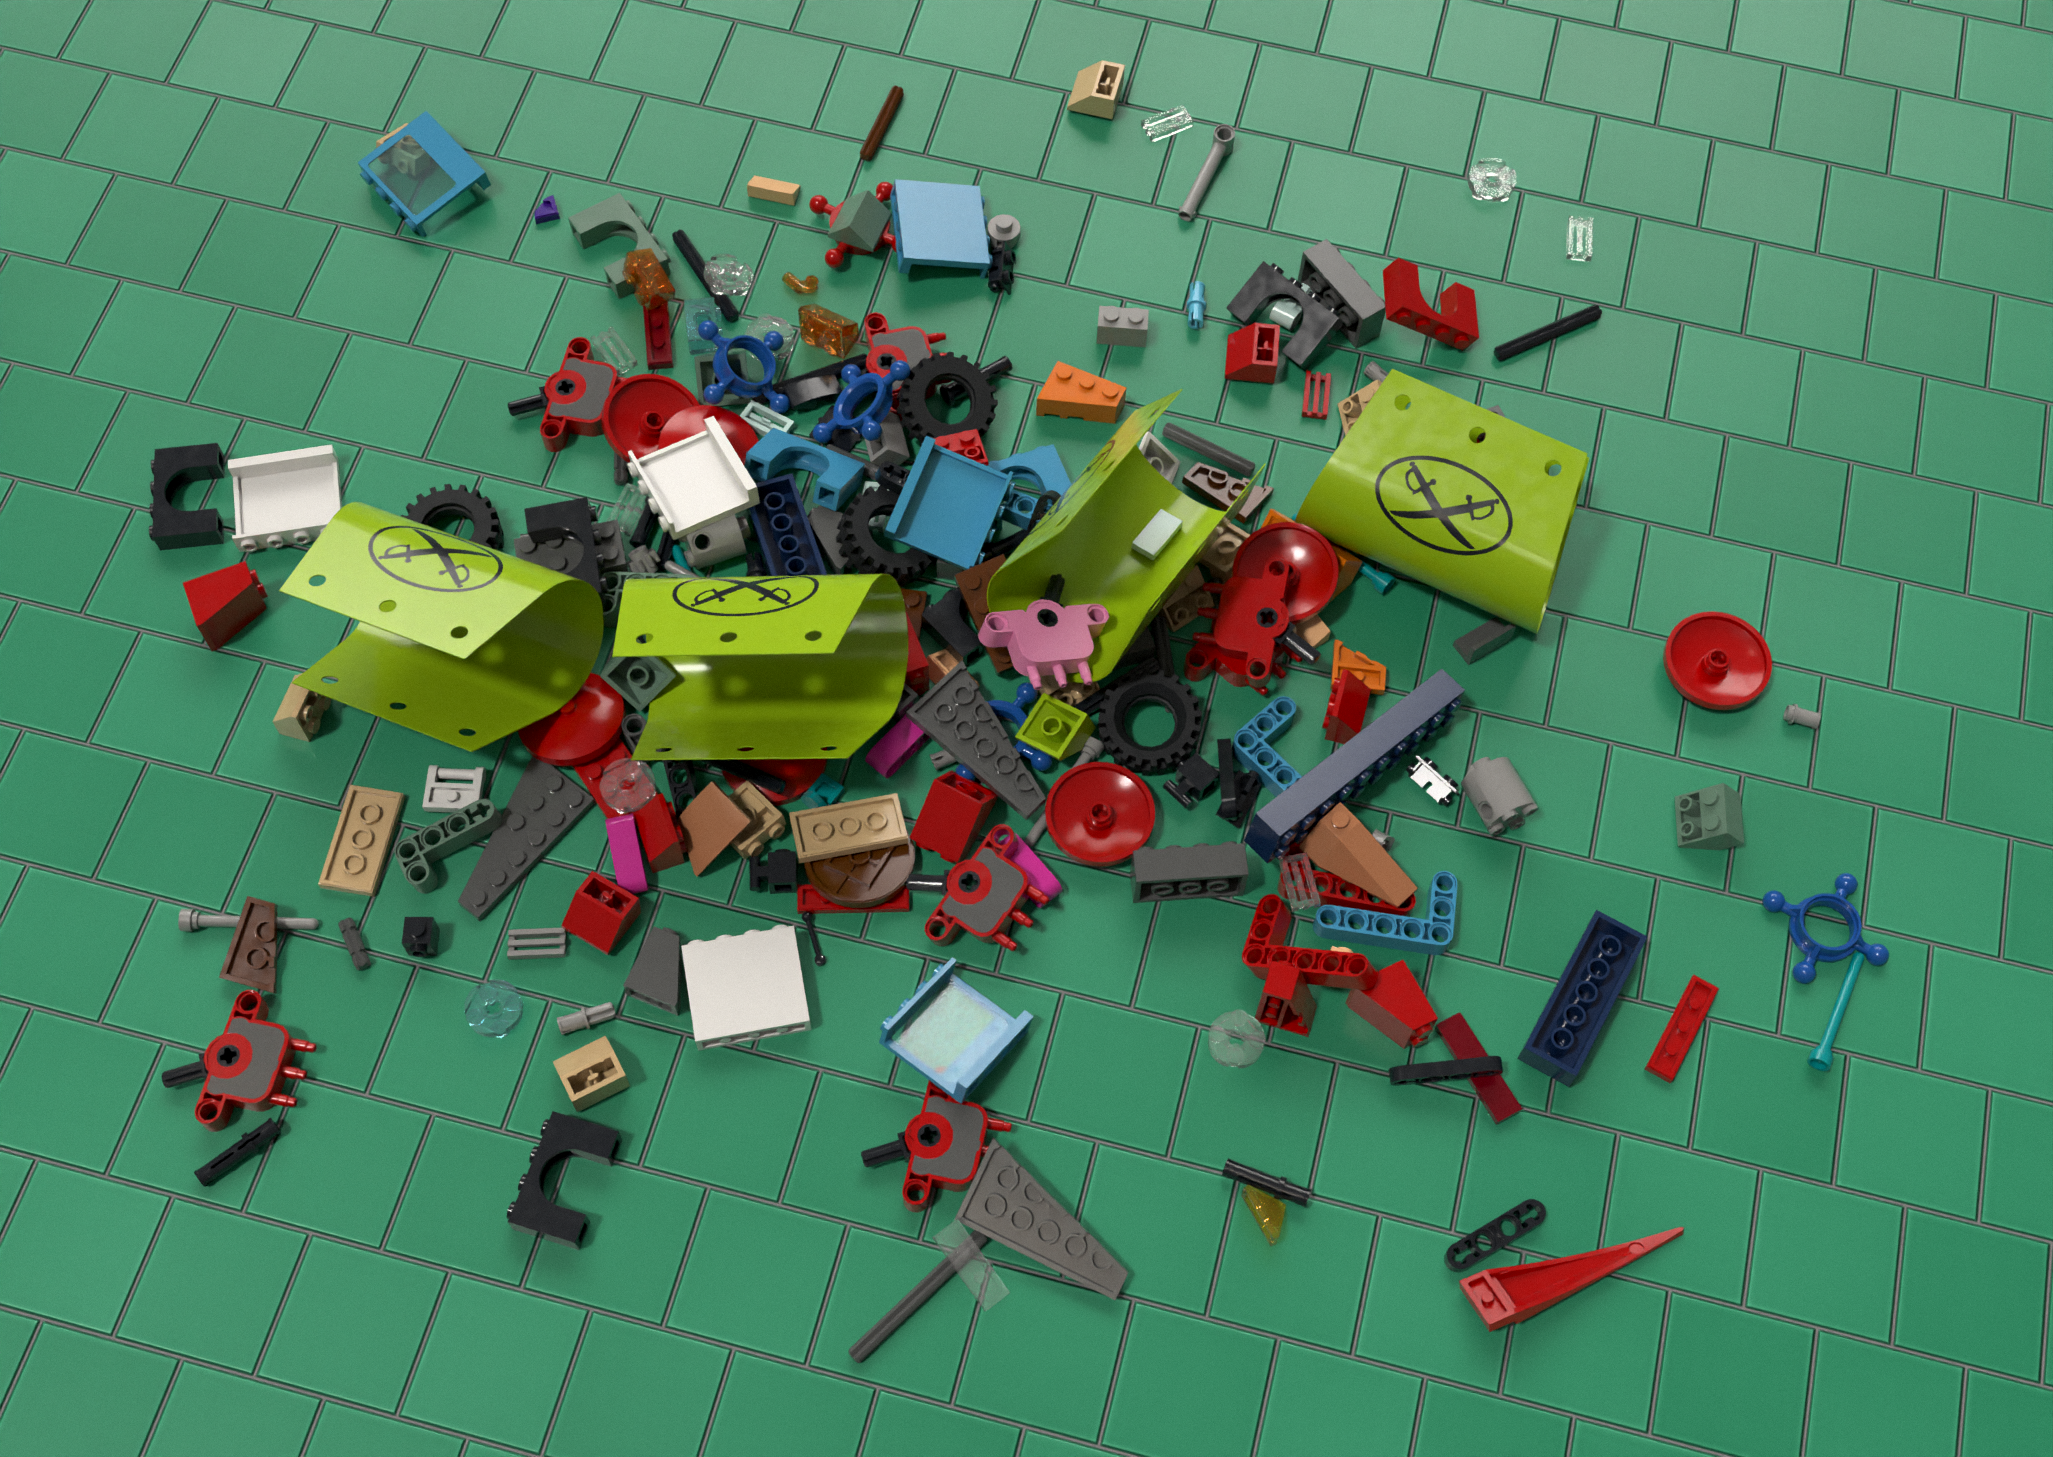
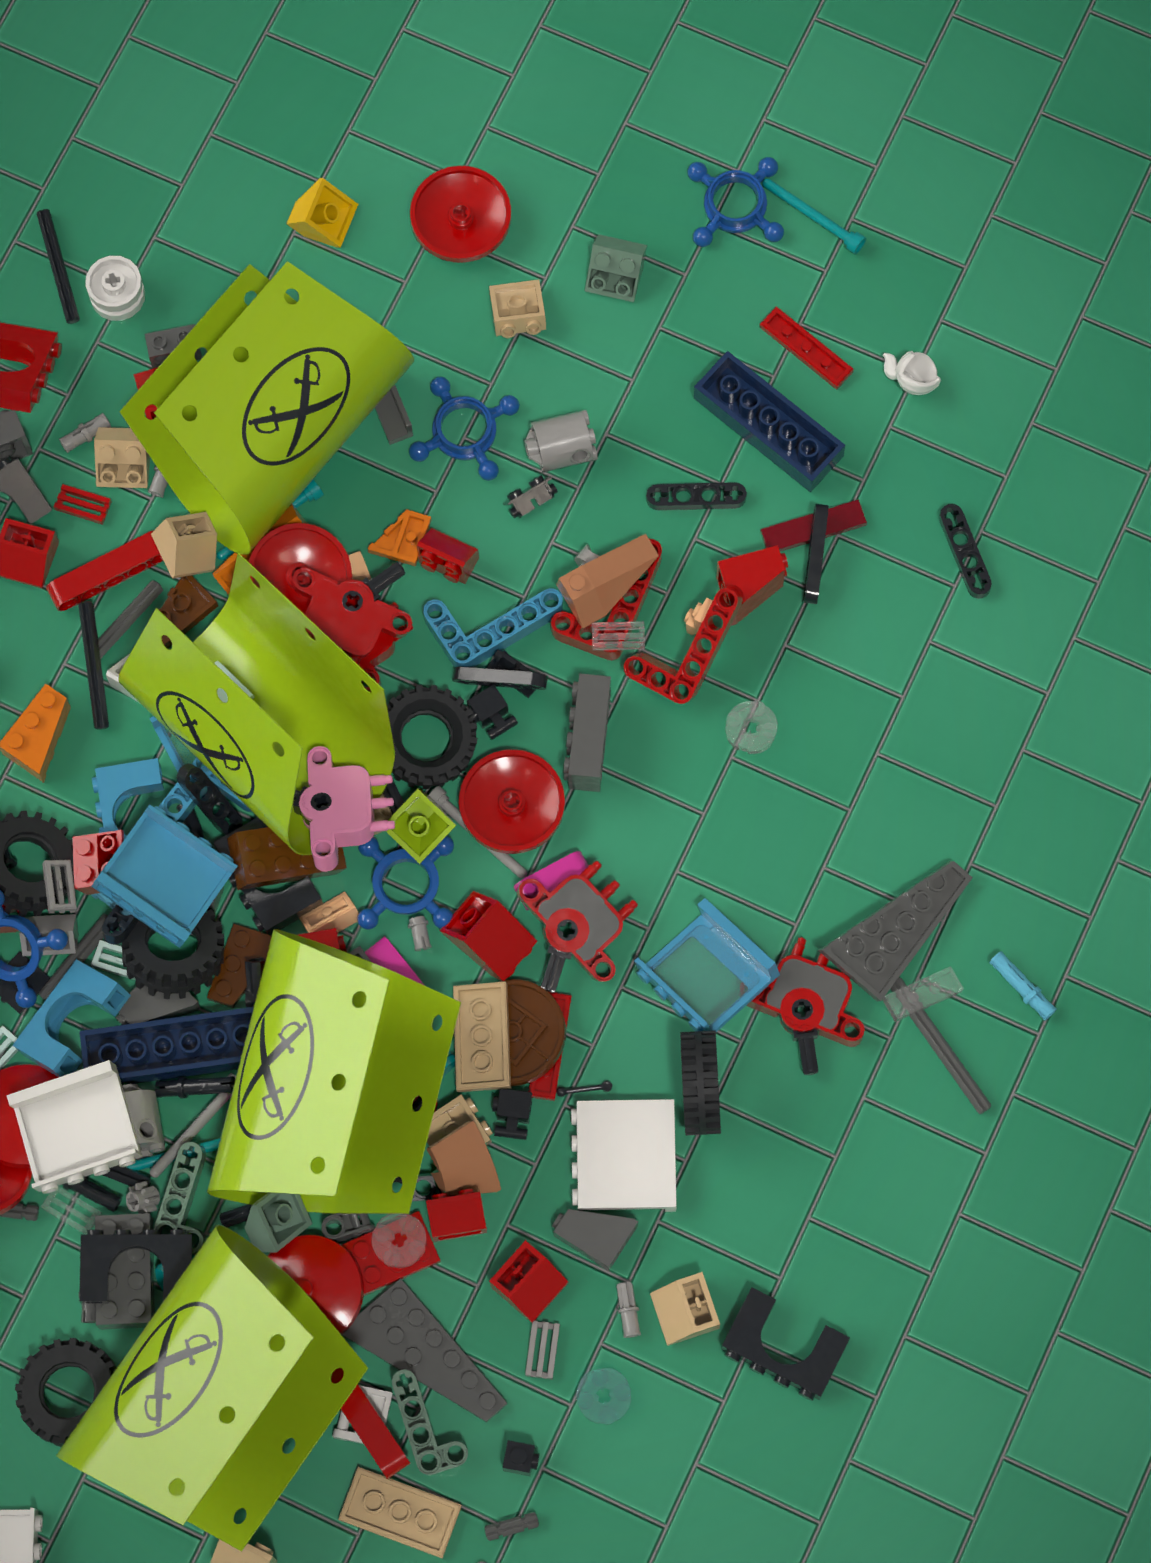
camera: 75 degrees left, 10 degrees up
dark pink beam [605,814,648,894] -> none
dark grey wing [906,661,1046,820] -> none
black pin [1222,1158,1311,1207] -> none
clear yellow slope [1241,1185,1286,1246] -> none
brick [1244,669,1465,864] -> none
red wedge [1254,961,1317,1038] -> none
dark azure beam [1313,871,1457,955] -> none
red plate [1459,1227,1684,1332] -> none
light grey pin [1783,703,1821,729] -> none
none -> light grey tile [42,860,77,913]
none -> red beam [46,530,164,611]
none -> black axle [78,601,109,730]
none -> white wheel [86,256,145,321]
none -> tan slope [151,512,217,579]
none -> yellow slope [287,178,358,248]
none -> red beam [331,1368,410,1479]
none -> blue piece [409,377,520,481]
none -> tan plate [489,280,546,338]
none -> black beam [646,482,747,510]
none -> black tyre [680,1030,721,1136]
none -> white hair [883,351,941,395]
none -> medium azure pin [989,951,1057,1021]

